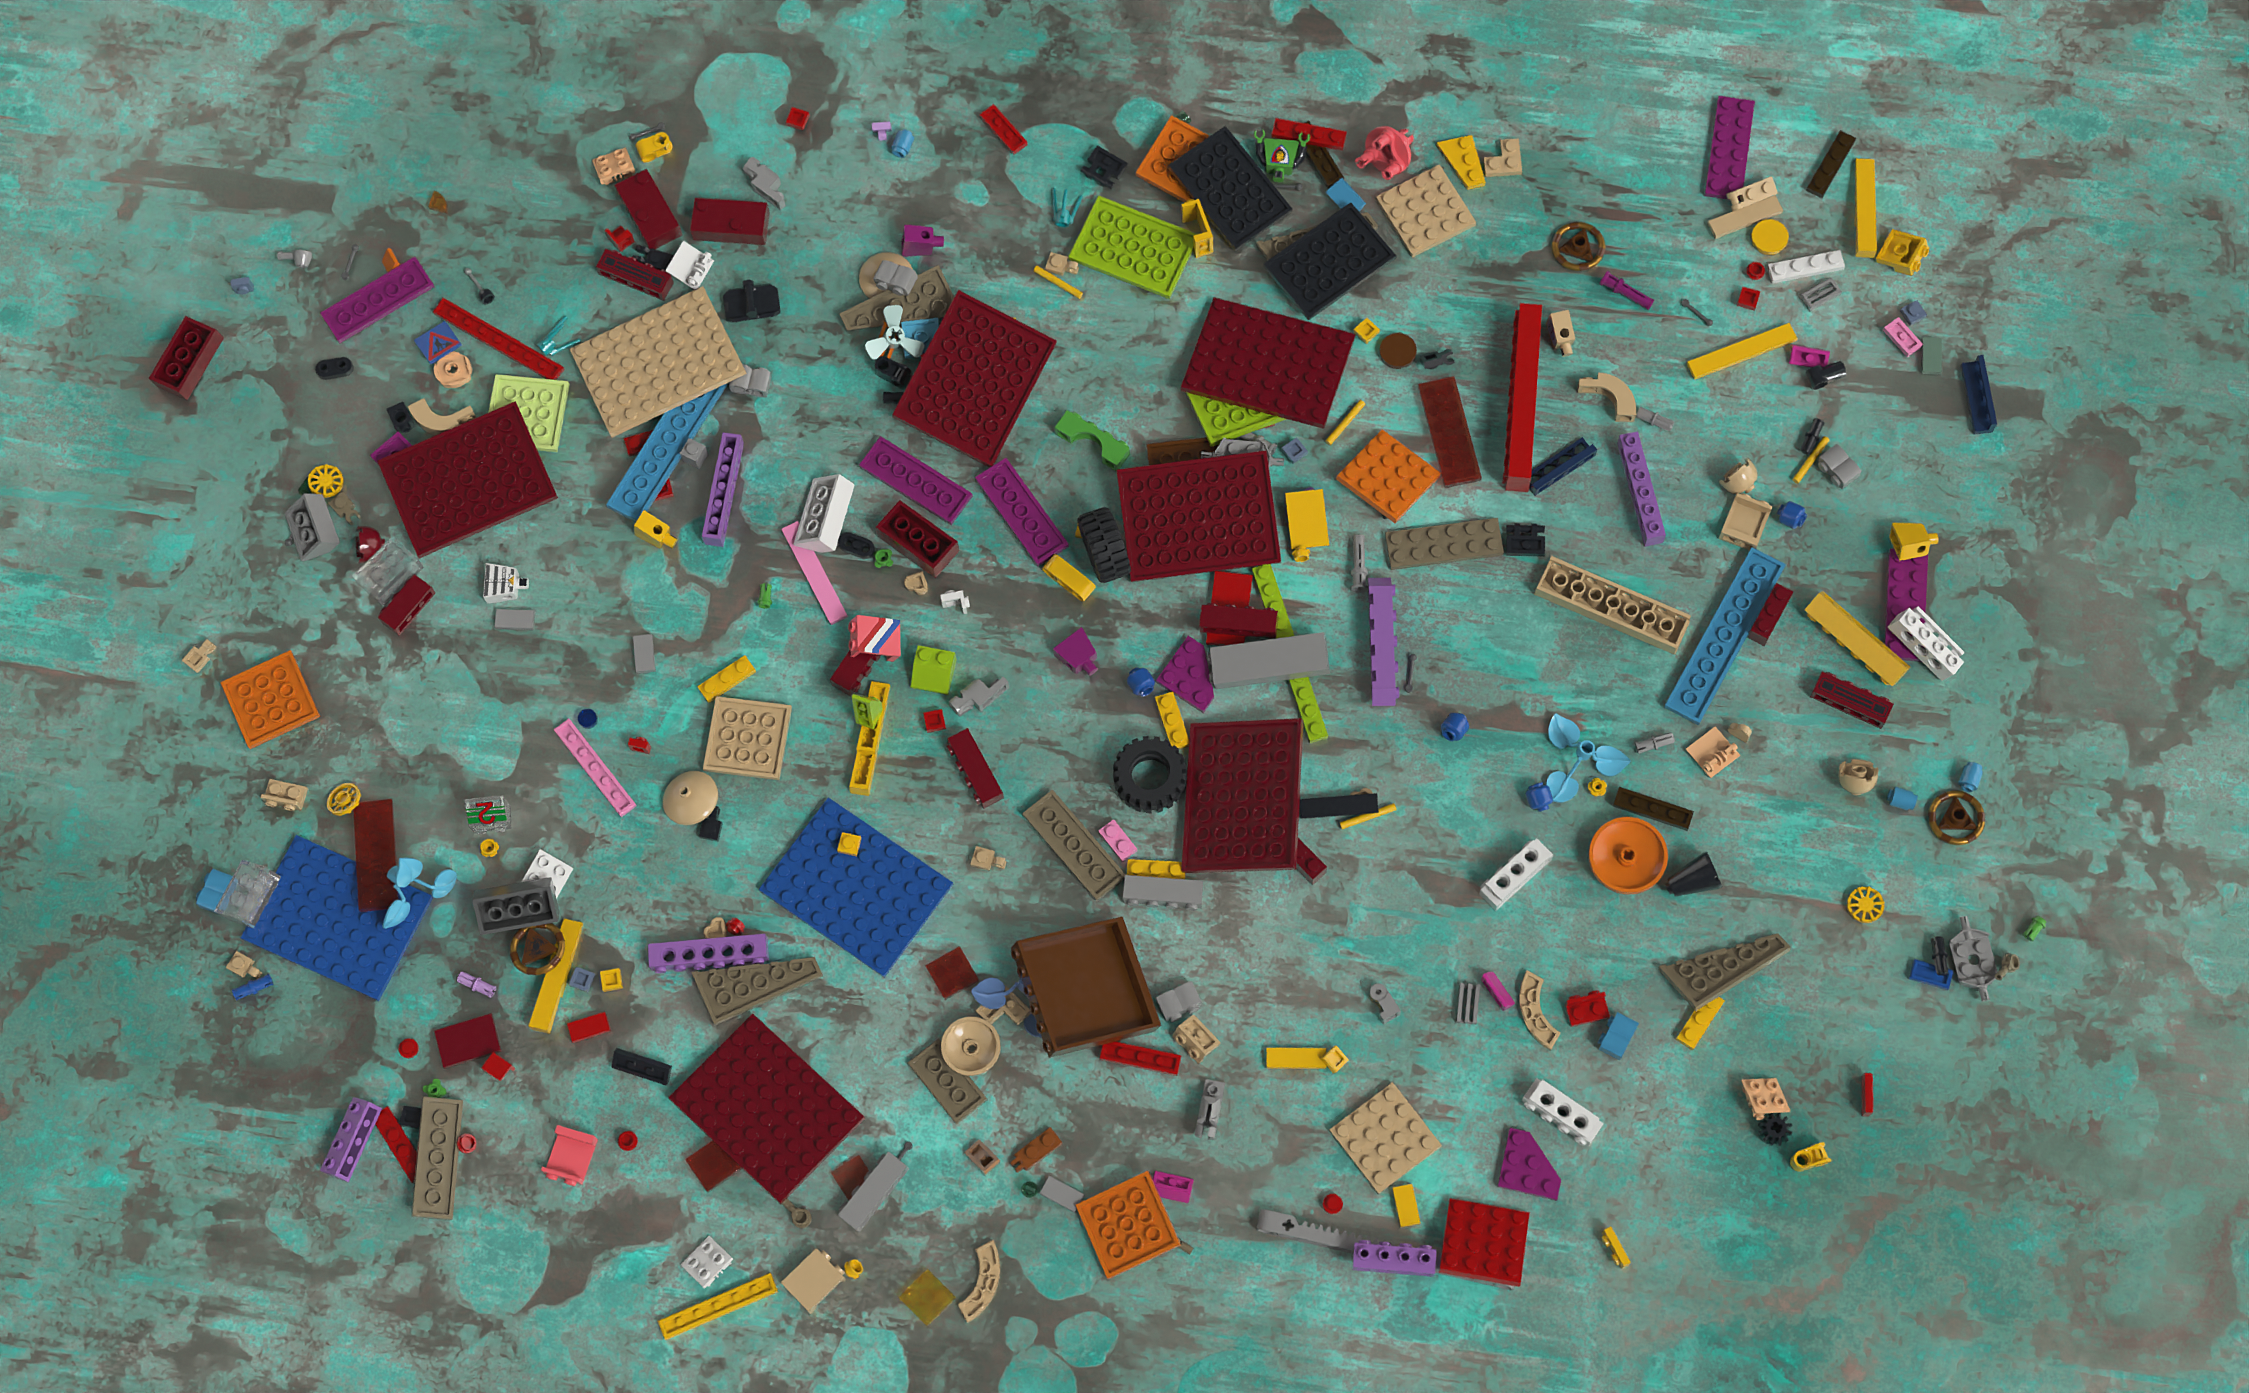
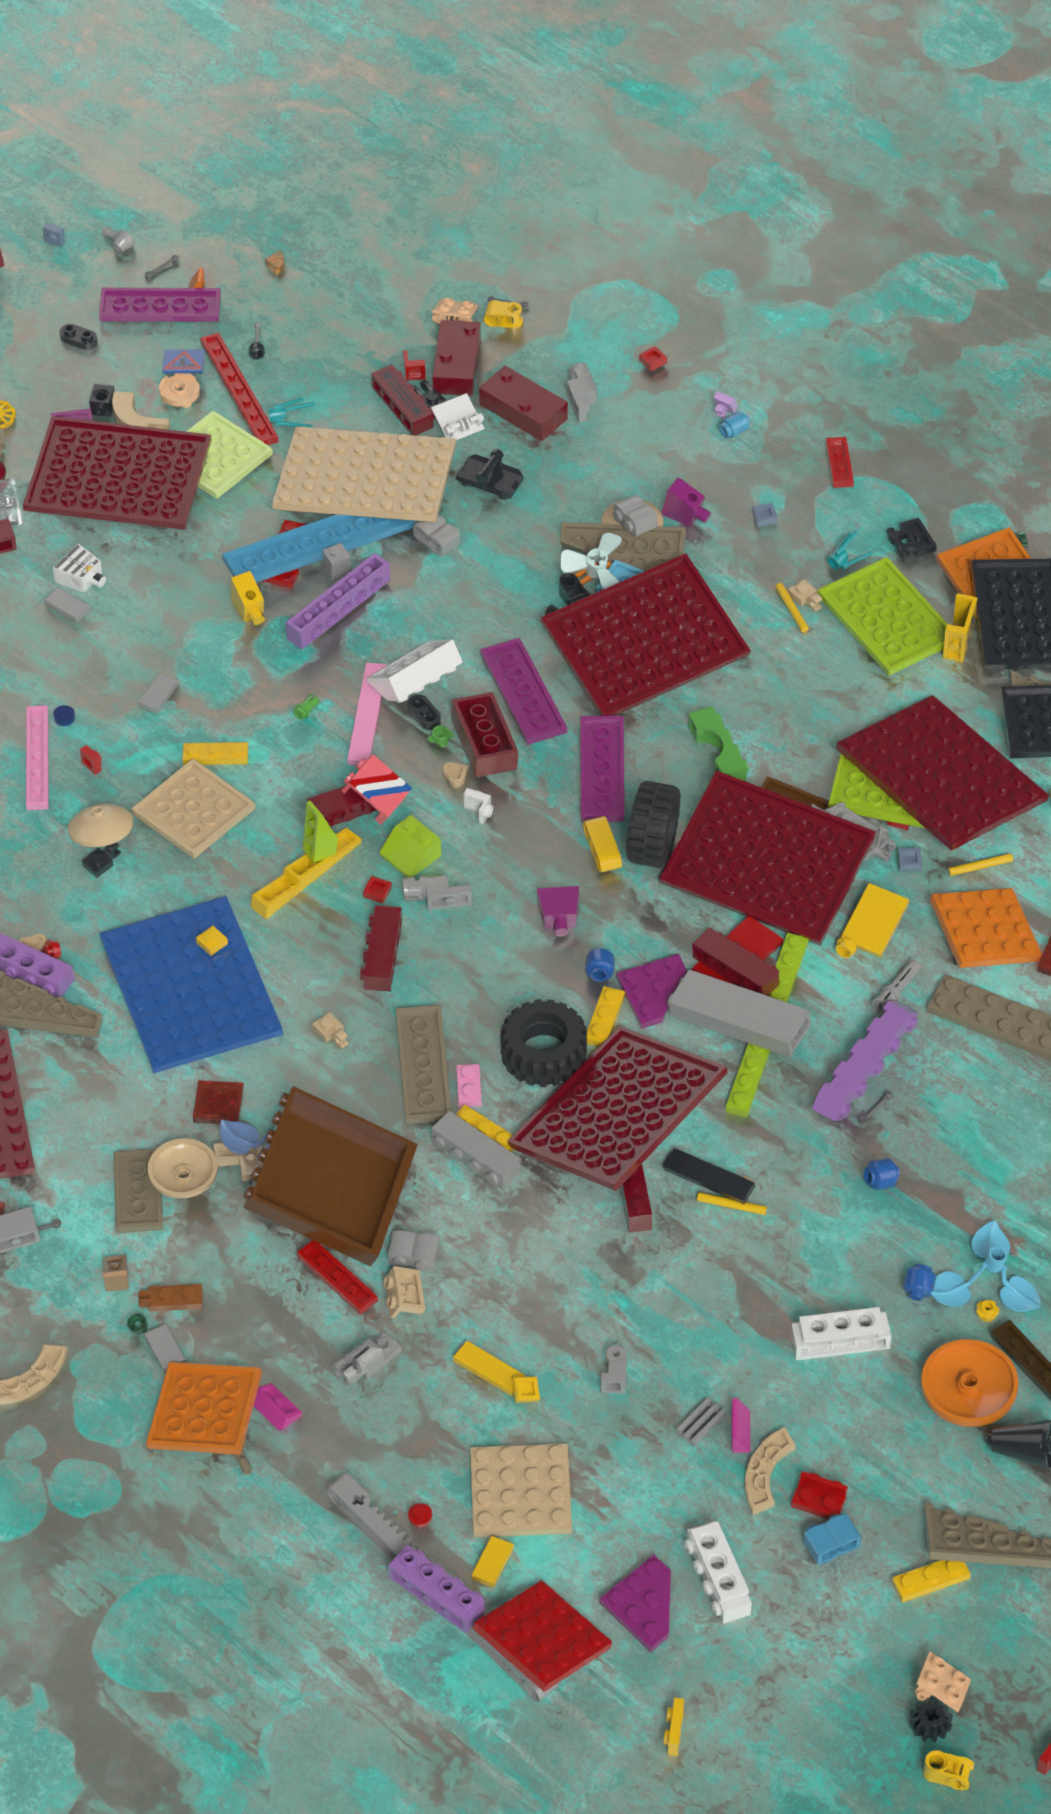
camera: 30 degrees right, 20 degrees down
none -> sand blue plate [752,503,778,527]

